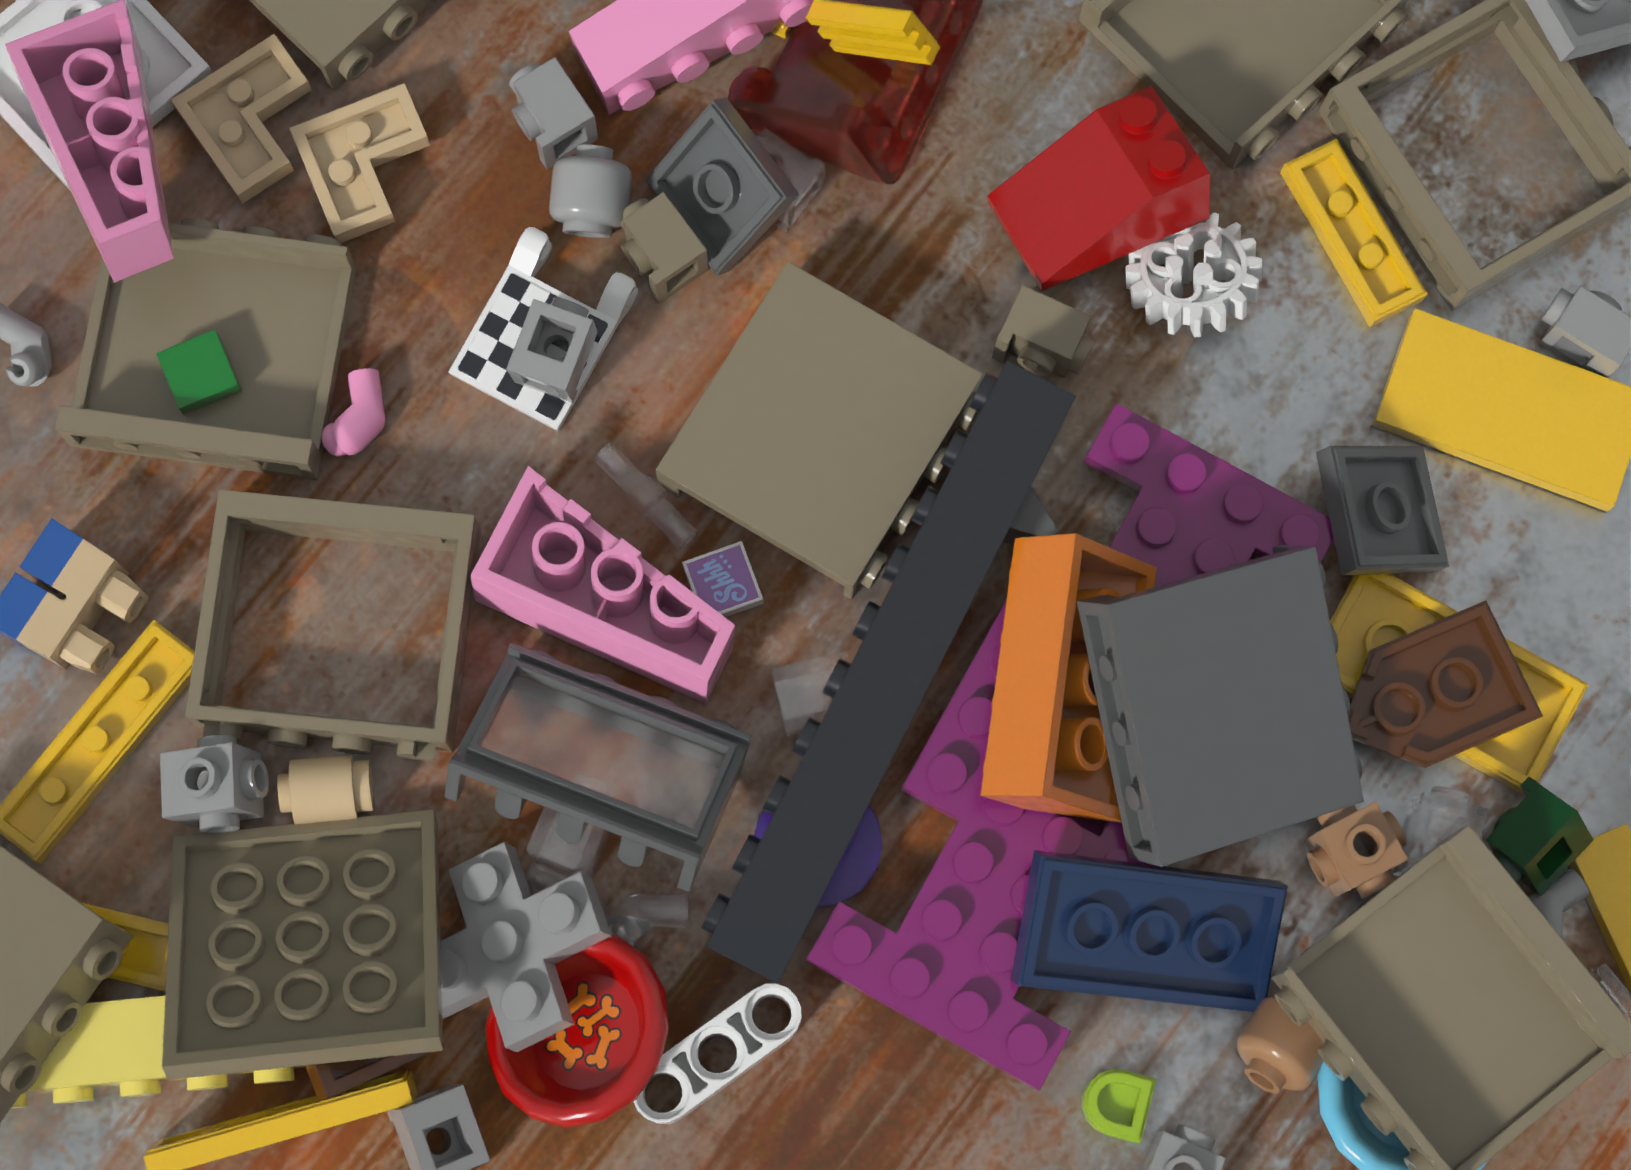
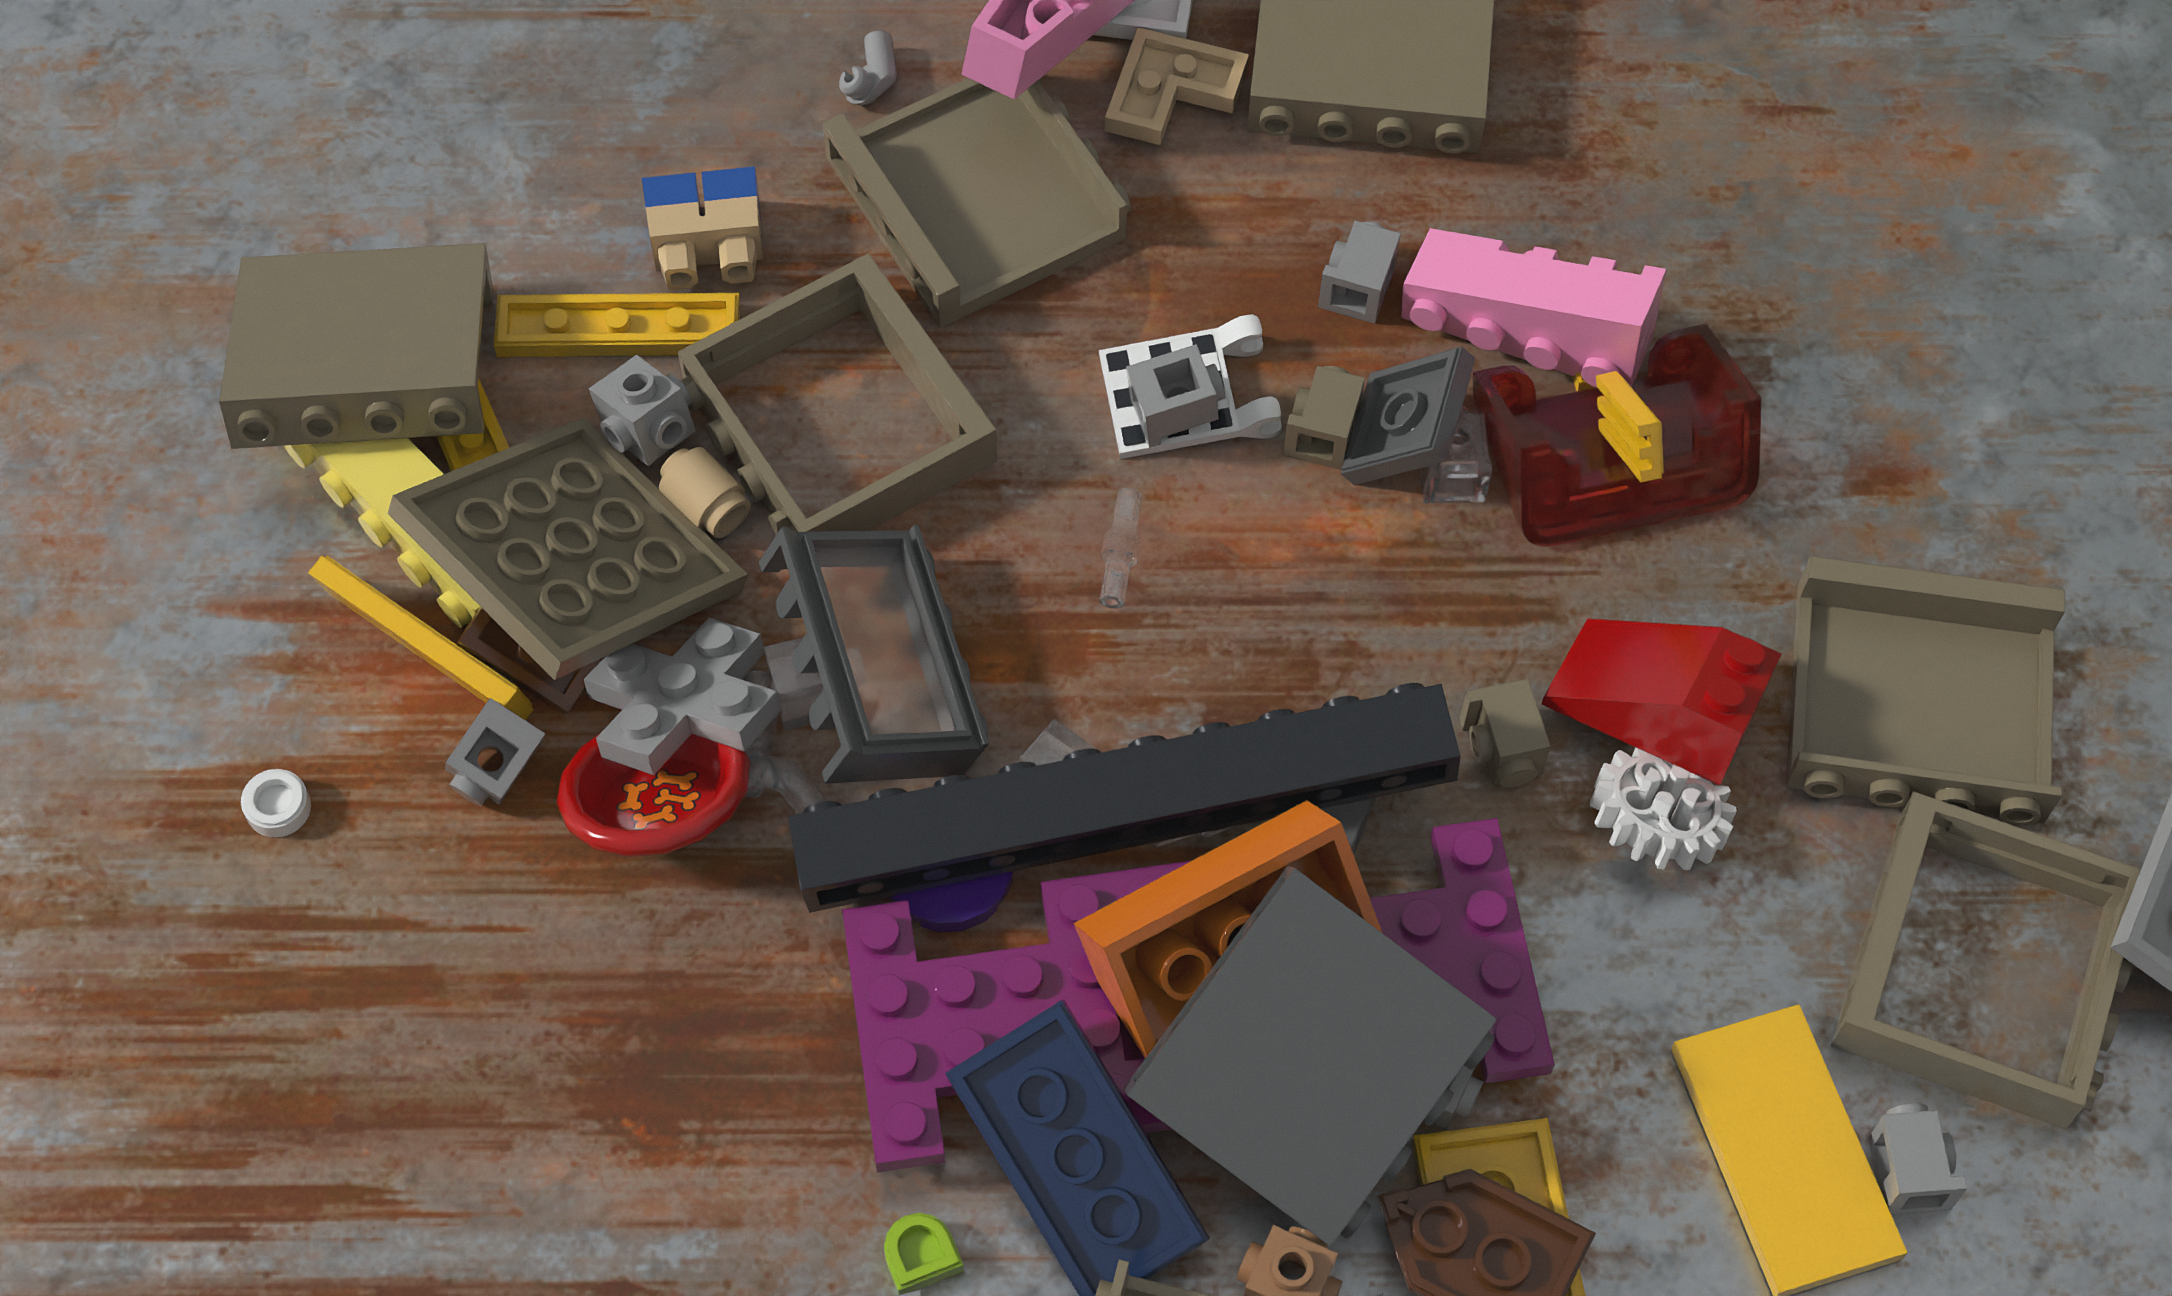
camera: 55 degrees right, 15 degrees down
green tile [156,329,242,415] -> none
tan plate [289,83,430,243] -> none
bright pink arm [322,368,386,457] -> none
bright pink wedge [470,466,735,704] -> none
light grey head [549,145,633,238] -> none
white beam [633,984,801,1124] -> none
dark tan panel [655,261,983,600] -> none
medium lavender tile [682,541,763,617] -> none
yellow tile [1280,139,1428,328] -> none
dark grey tile [1316,446,1449,575] -> none

